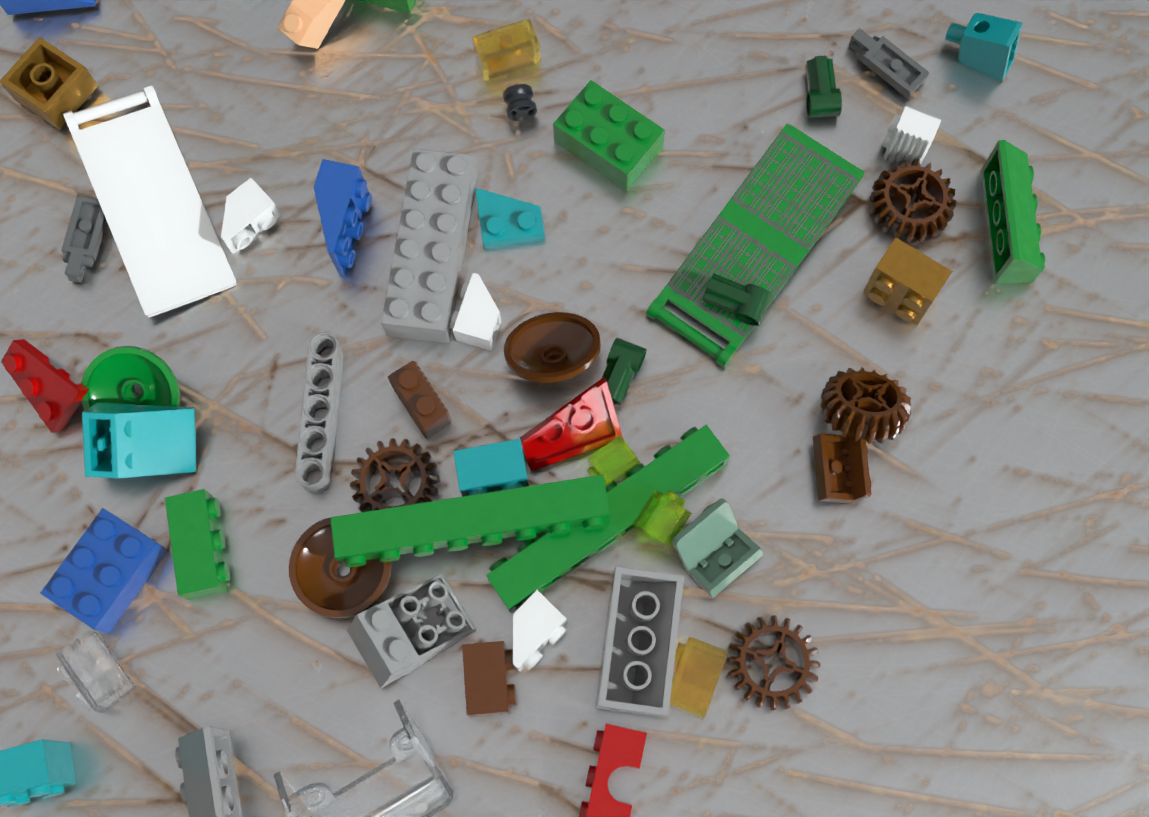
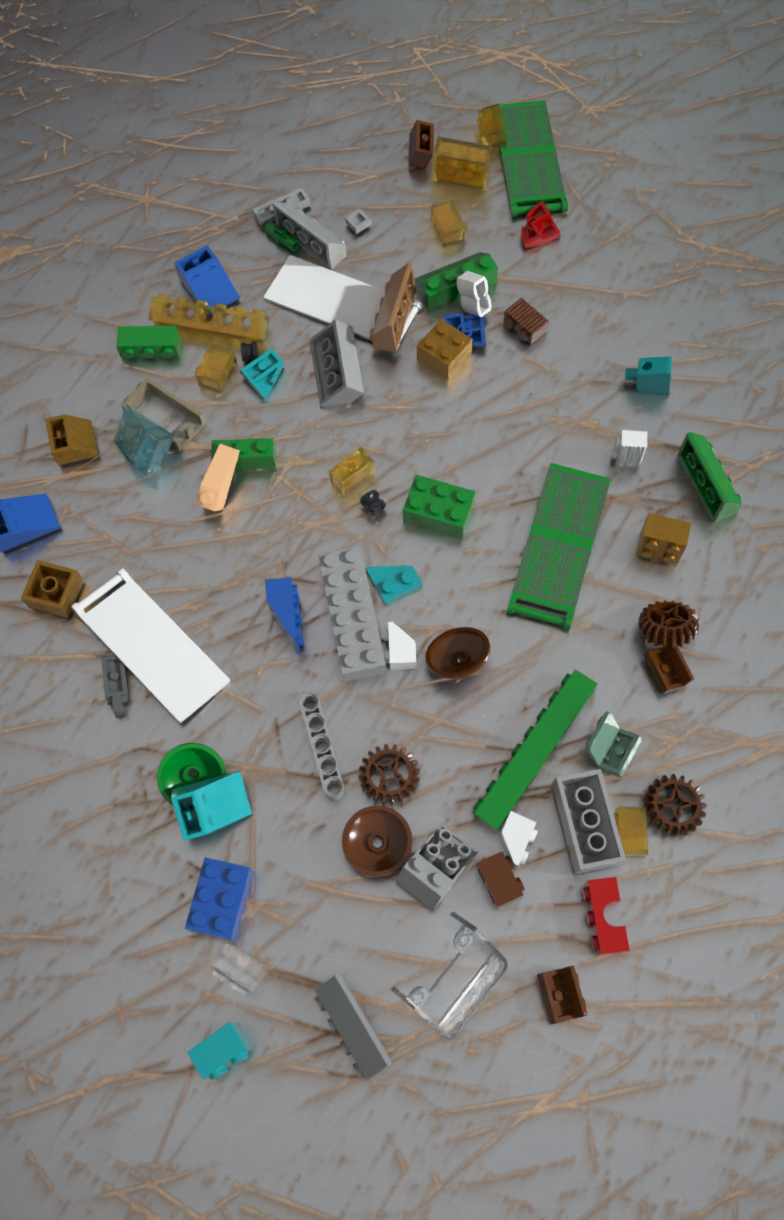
camera: 20 degrees left, 5 degrees down
red wing [1,339,89,433] -> none
green brick [164,489,230,600] -> none
white slope [221,178,281,254] -> none
green brick [330,474,610,567] -> none
reddish brown brick [387,361,452,439] -> none
teal brick [453,439,529,497] -> none
red wing [520,377,623,471] -> none
clear neon green brick [587,435,640,486] -> none
dark green piece [601,337,647,406] -> none
clear neon green brick [633,490,692,547] -> none
dark green piece [703,273,773,326] -> none
dark green piece [805,56,842,118] -> none
dark grey hinge [848,28,929,99] -> none
reddish brown gear [869,159,956,243] -> none

